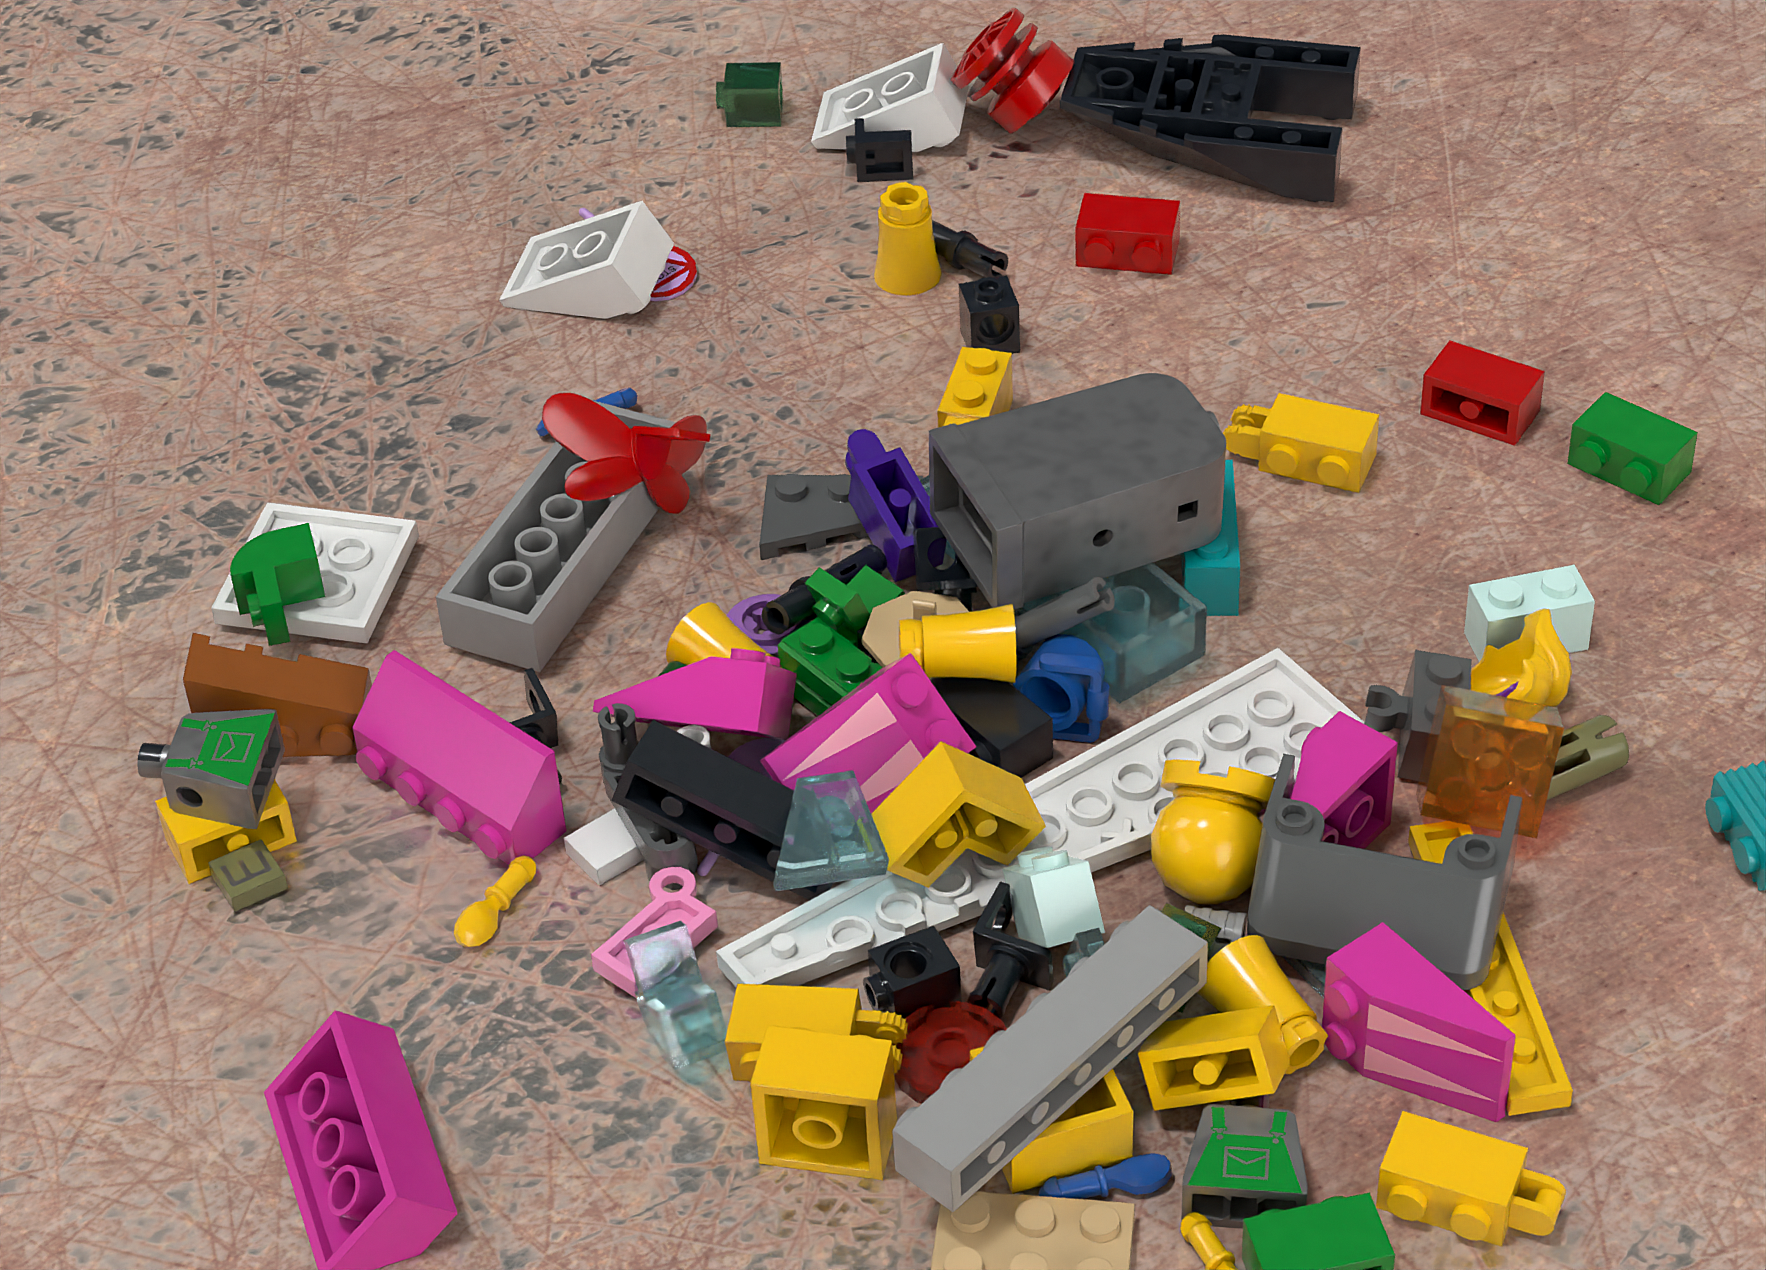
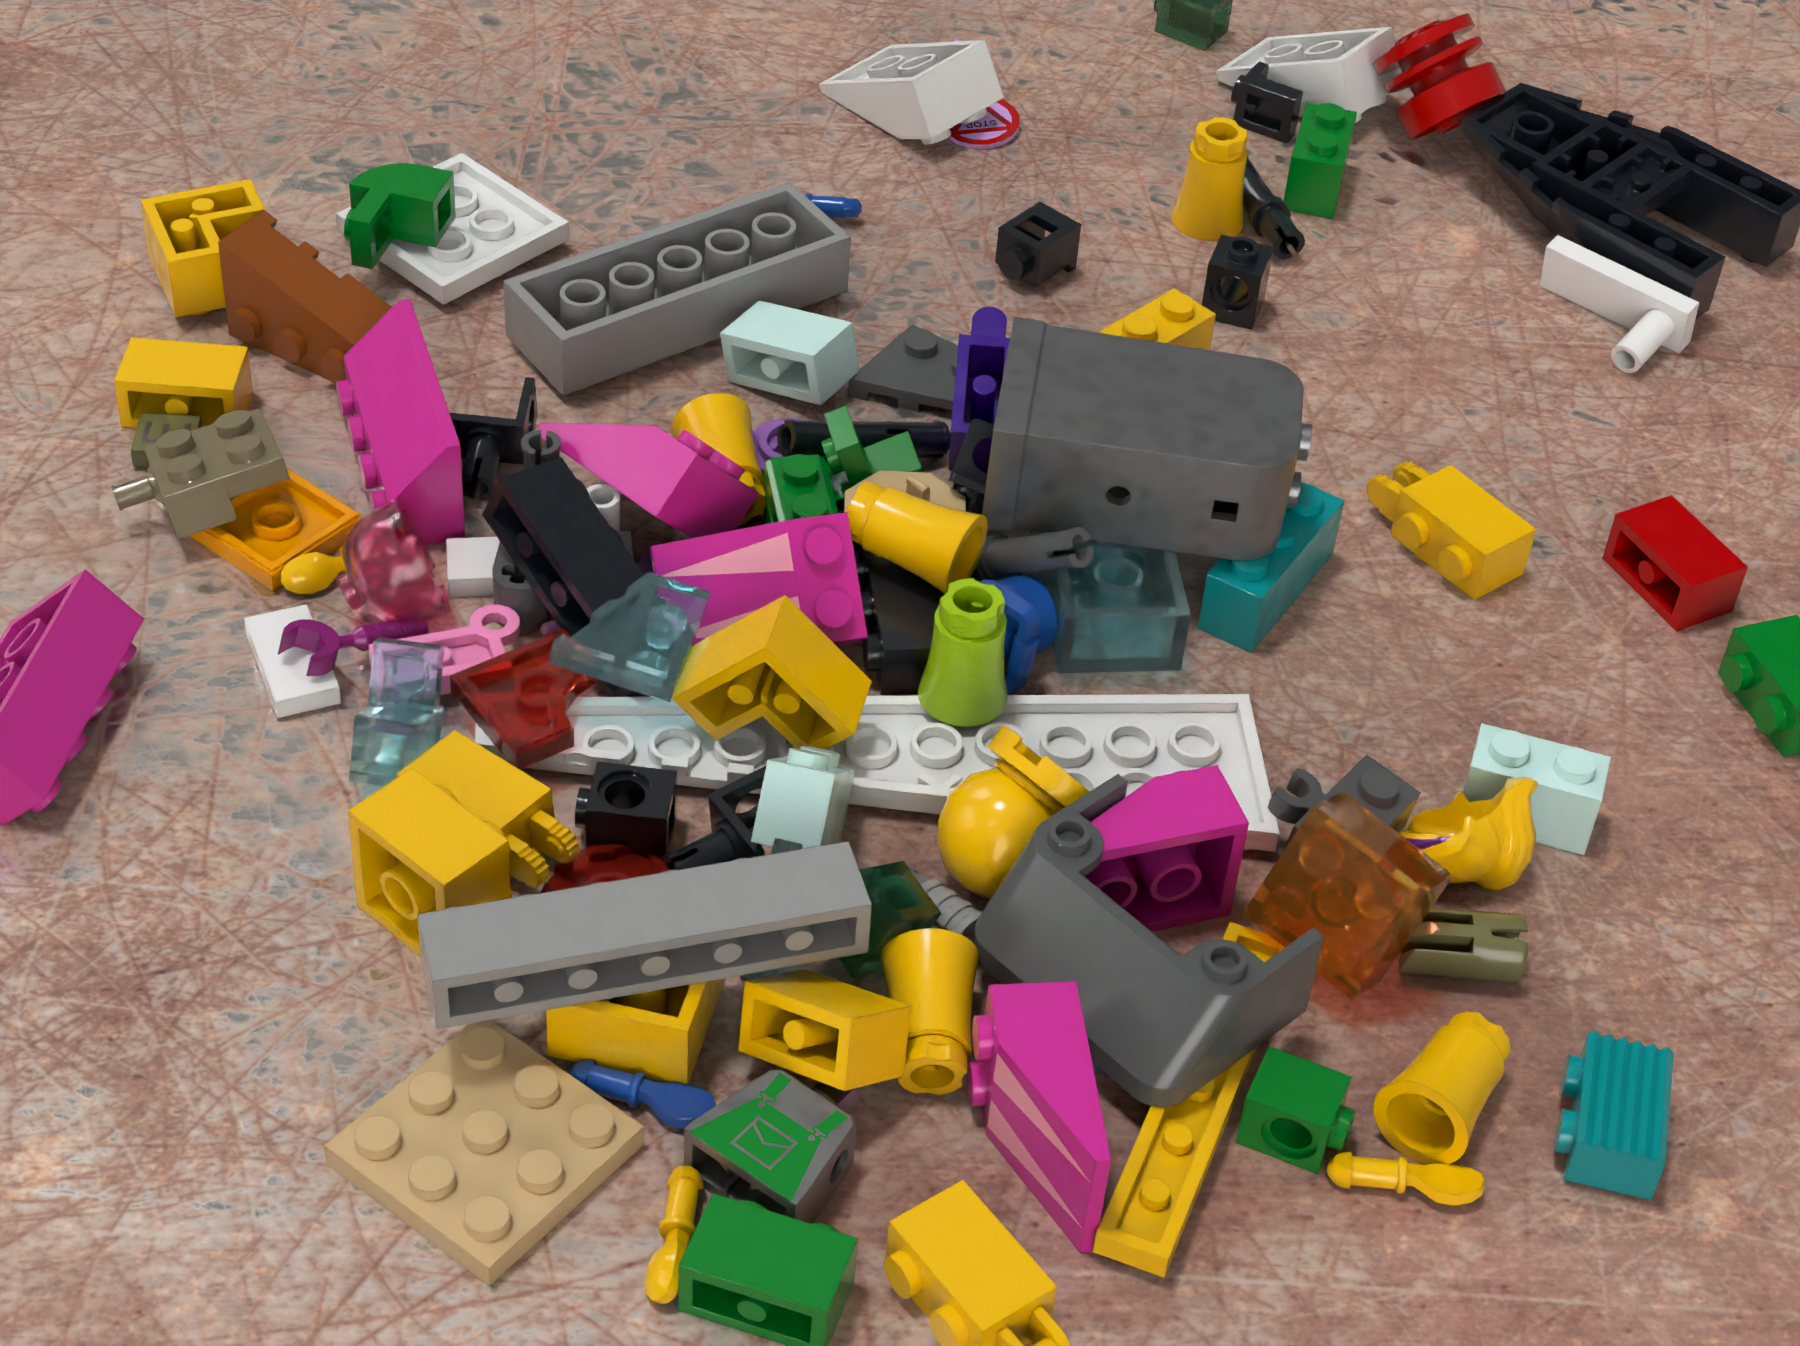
camera: 25 degrees right, 0 degrees up
flat silver torso [137,709,285,829] -> none
red piece [542,392,711,514] -> none
red brick [1075,193,1180,275] -> none
none -> dark tan plate [111,408,290,539]
none -> yellow brick [140,179,266,318]
none -> light orange tile [189,467,365,592]
none -> white tile [244,604,341,718]
none -> magenta piece [278,615,429,676]
none -> clear pink cylinder [336,498,453,623]
none -> clear red tile [450,629,597,770]
none -> light aqua brick [720,300,859,405]
none -> lime plant [918,578,1008,727]
none -> black brick [995,202,1082,286]
none -> green brick [1235,1046,1356,1174]
none -> green brick [1283,102,1357,219]
none -> yellow piece [1326,1152,1485,1206]
none -> yellow plant [1373,1011,1511,1165]
none -> white piece [1539,235,1699,373]

